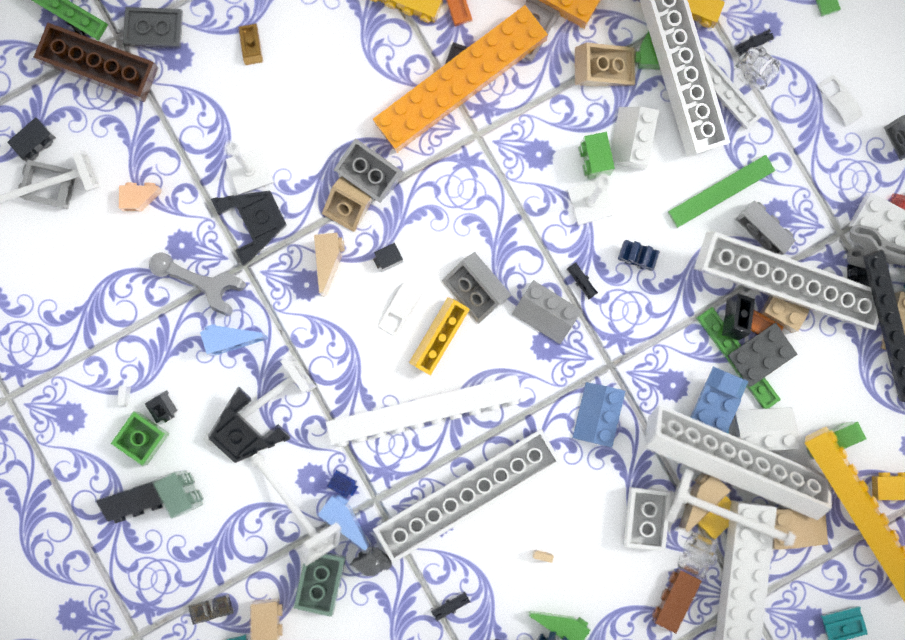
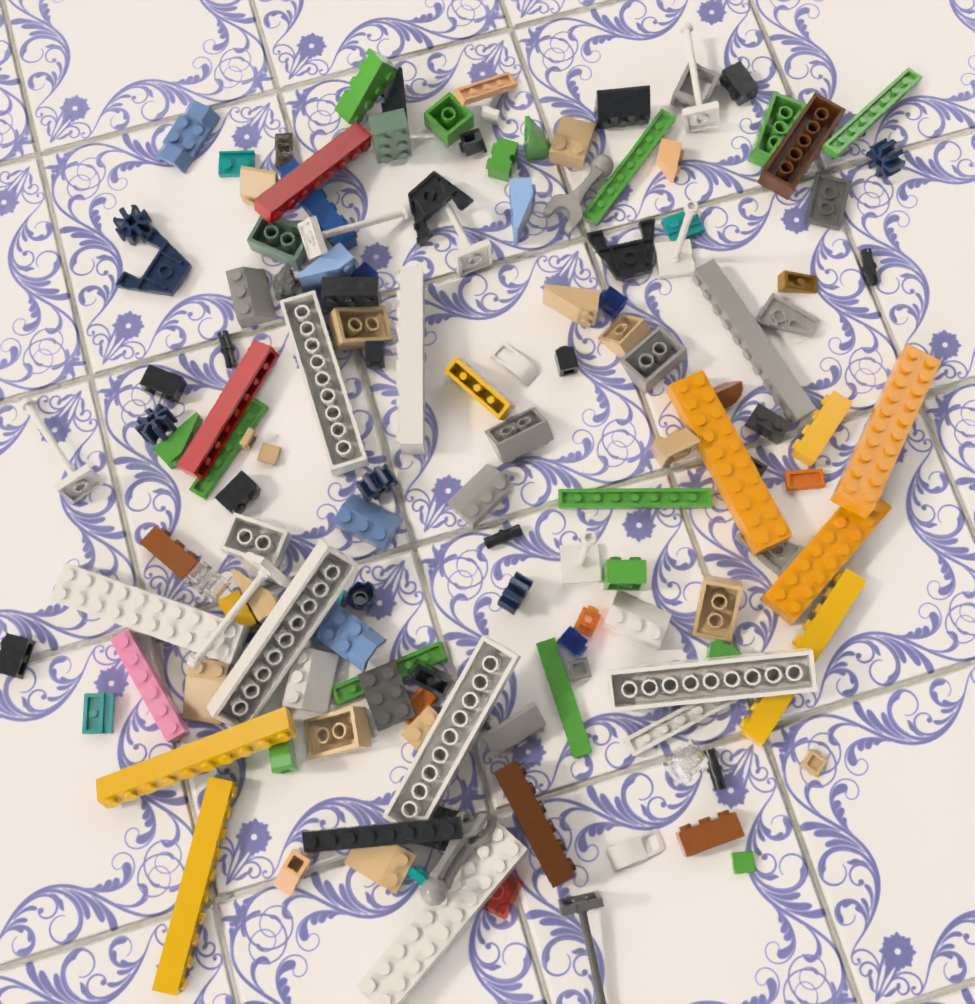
camera: 105 degrees right, 10 degrees down
none -> bright pink brick [110,629,191,744]
none -> brick [177,340,279,481]
none -> bright green tile [189,398,269,500]
none -> black brick [214,470,261,515]
none -> light grey slope [225,266,277,329]
none -> brick [254,122,372,224]
none -> tan tile [257,442,282,466]
none -> blue brick [277,158,358,251]
none -> tan slope [303,706,372,760]
none -> black slope [321,277,381,307]
none -> tan slope [327,306,393,351]
none -> bright green wedge [334,48,399,125]
none -> dark blue hair [346,581,376,611]
none -> dark blue gear [356,464,398,502]
none -> black brick [365,341,386,371]
none -> light nougat tile [453,72,518,106]
none -> bright green brick [486,137,519,182]
none -> reddish brown brick [494,761,577,888]
none -> bright green slope [523,115,551,161]
none -> tan slope [549,116,596,171]
none -> clear blue brick [556,626,588,658]
none -> bright green plate [558,488,712,509]
none -> light grey tile [567,657,592,682]
none -> clear orange brick [573,605,601,638]
none -> bright green plate [583,108,676,225]
none -> black slope [594,85,651,129]
none -> clear blue brick [598,286,628,319]
none -> tan slope [650,428,700,469]
none -> teal plate [661,211,705,241]
none -> dark orange brick [675,809,745,857]
none -> light grey brick [692,259,816,425]
none -> dark orange brick [713,381,743,409]
none -> black brick [745,403,792,444]
none -> bright green wedge [747,91,807,168]
none -> light grey wing [755,292,820,337]

